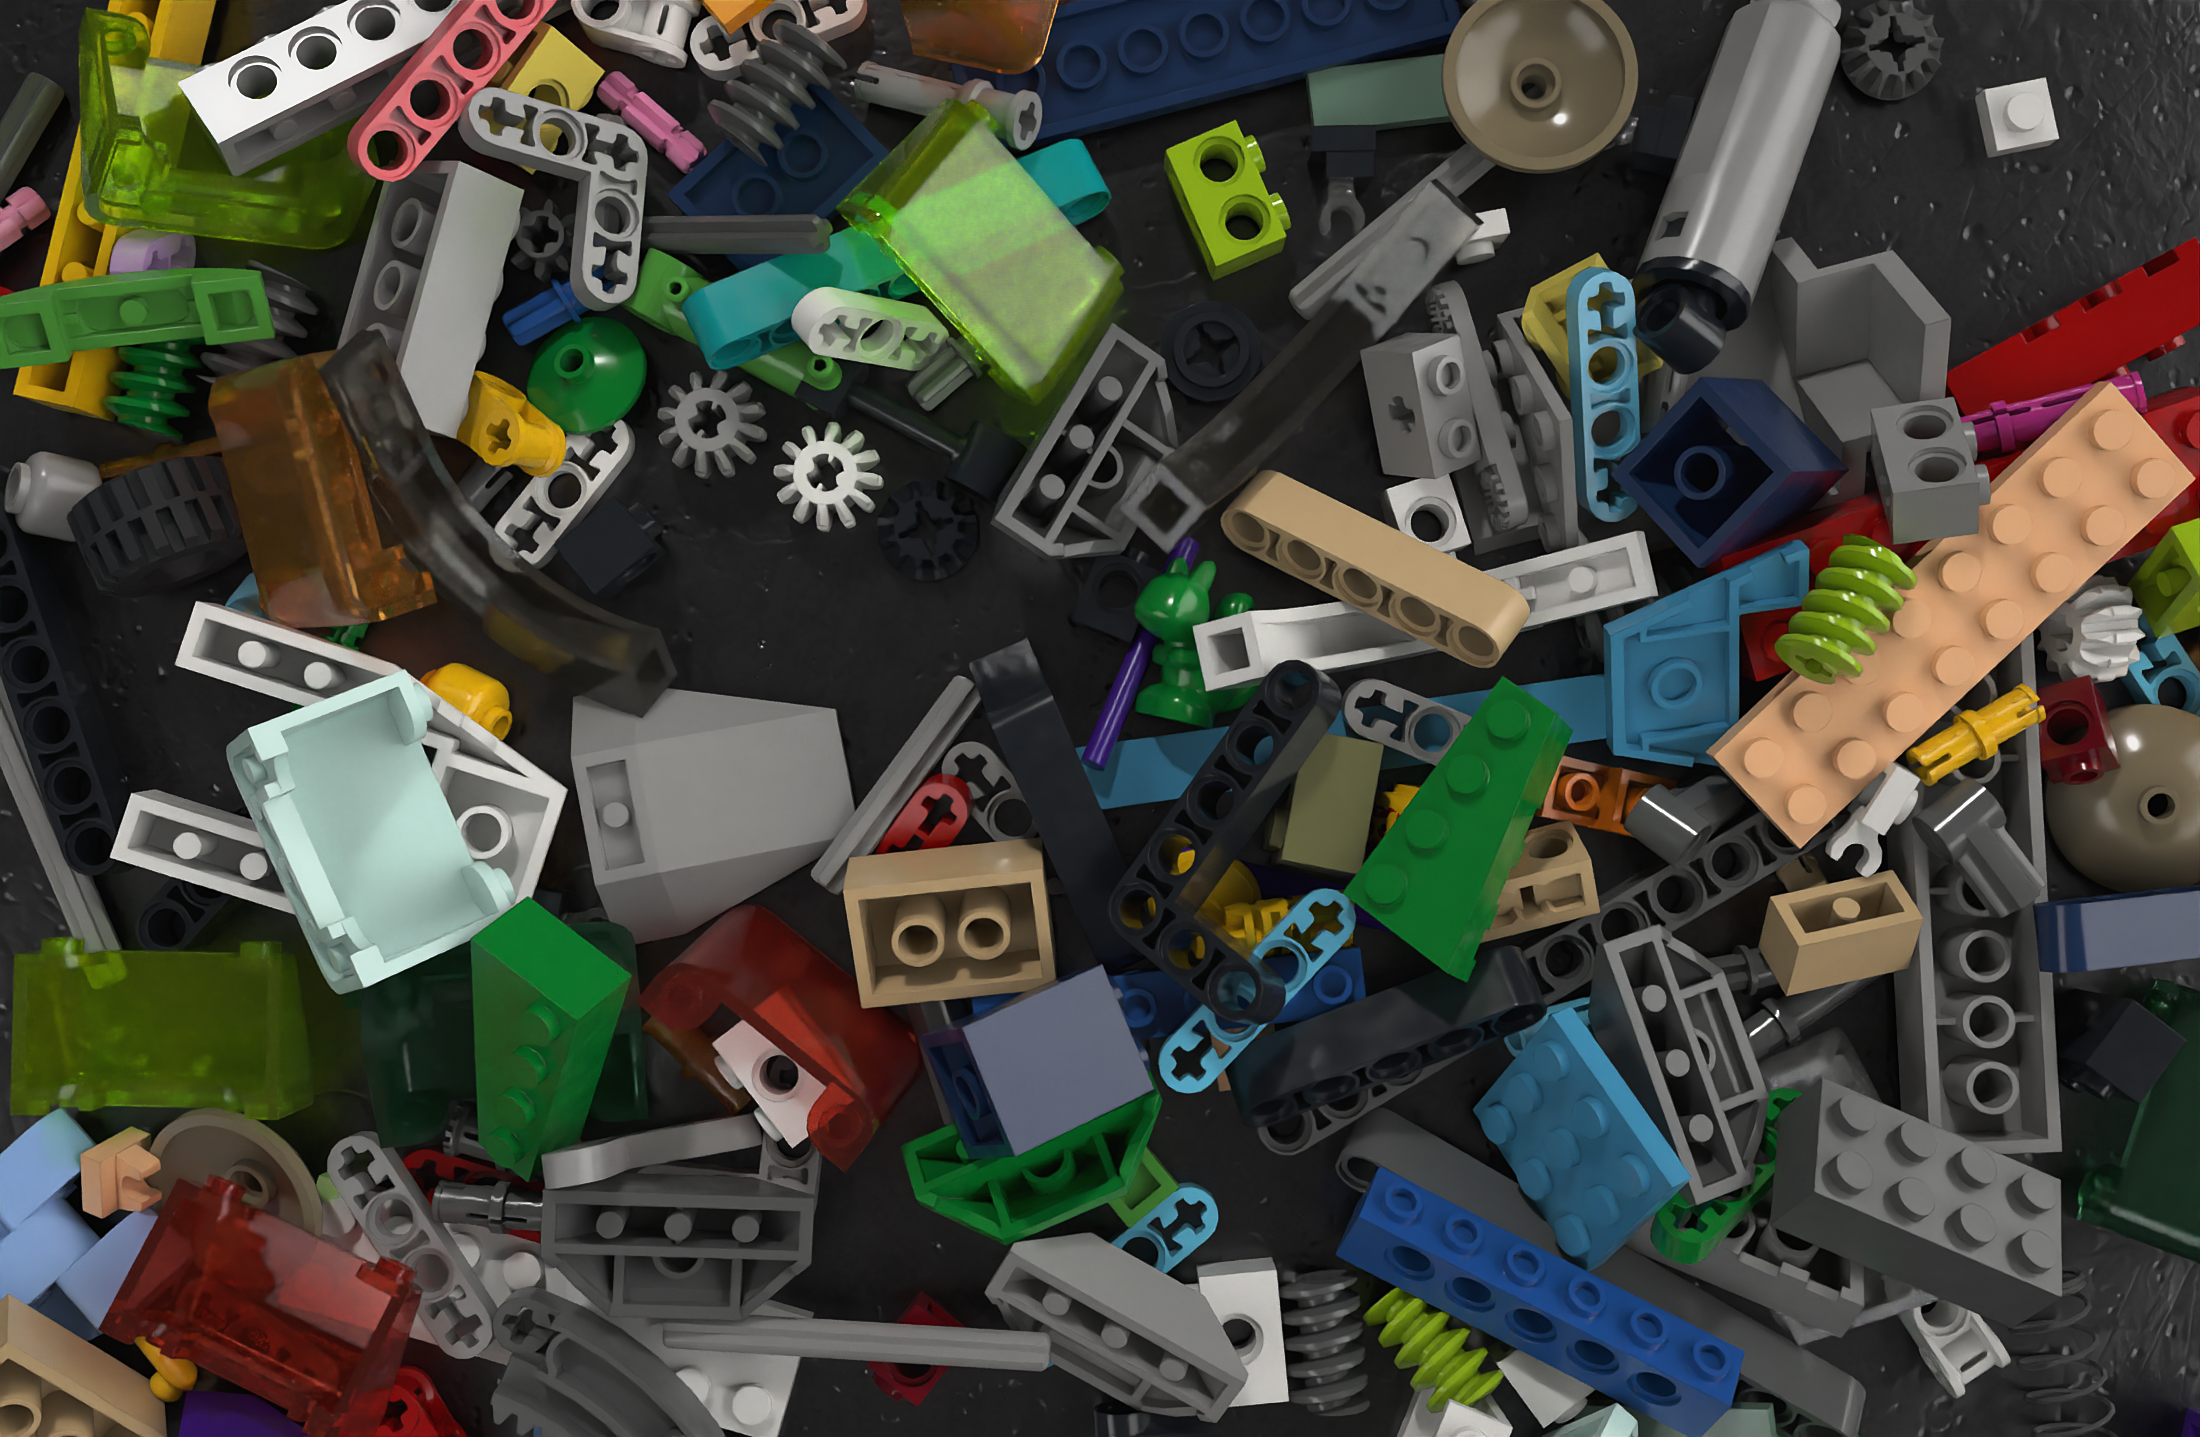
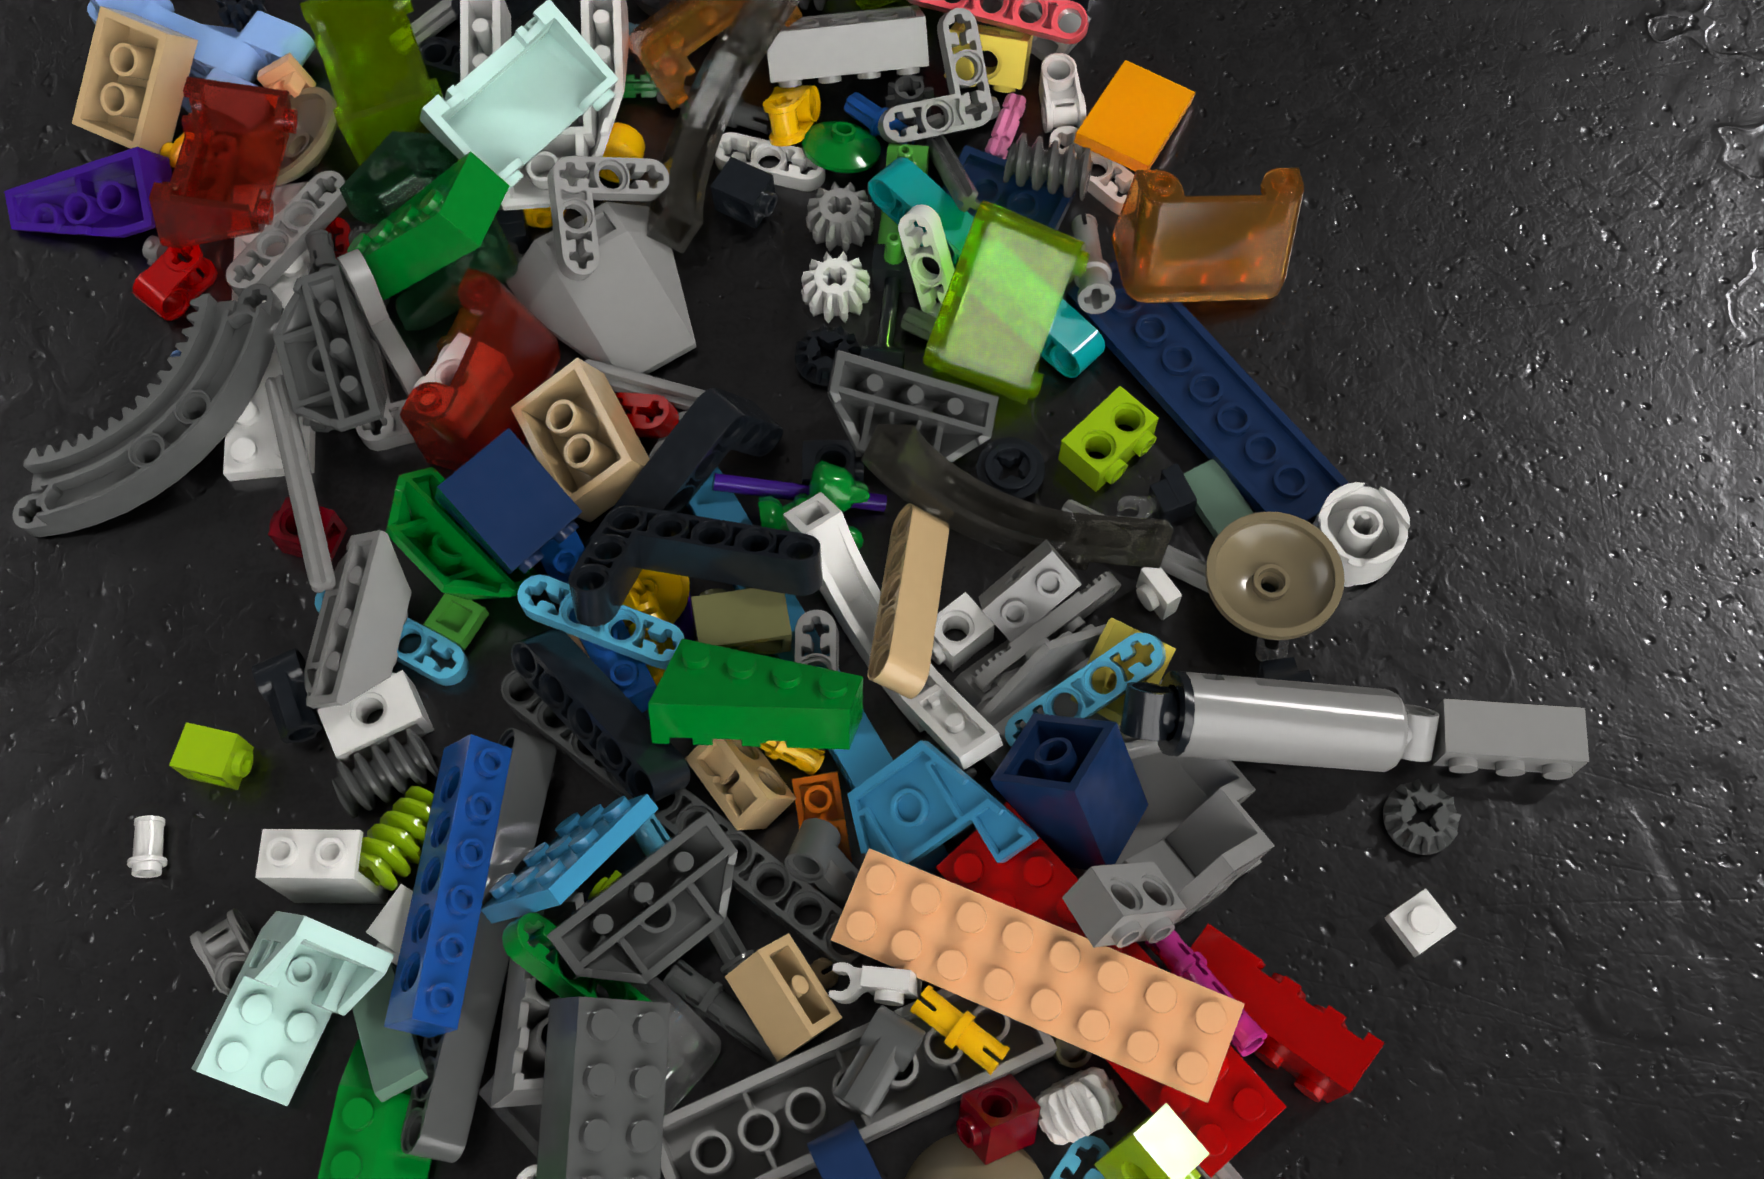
camera: 70 degrees right, 20 degrees down
lime piece [1775,534,1917,685] -> none
none -> light grey beam [547,156,669,281]

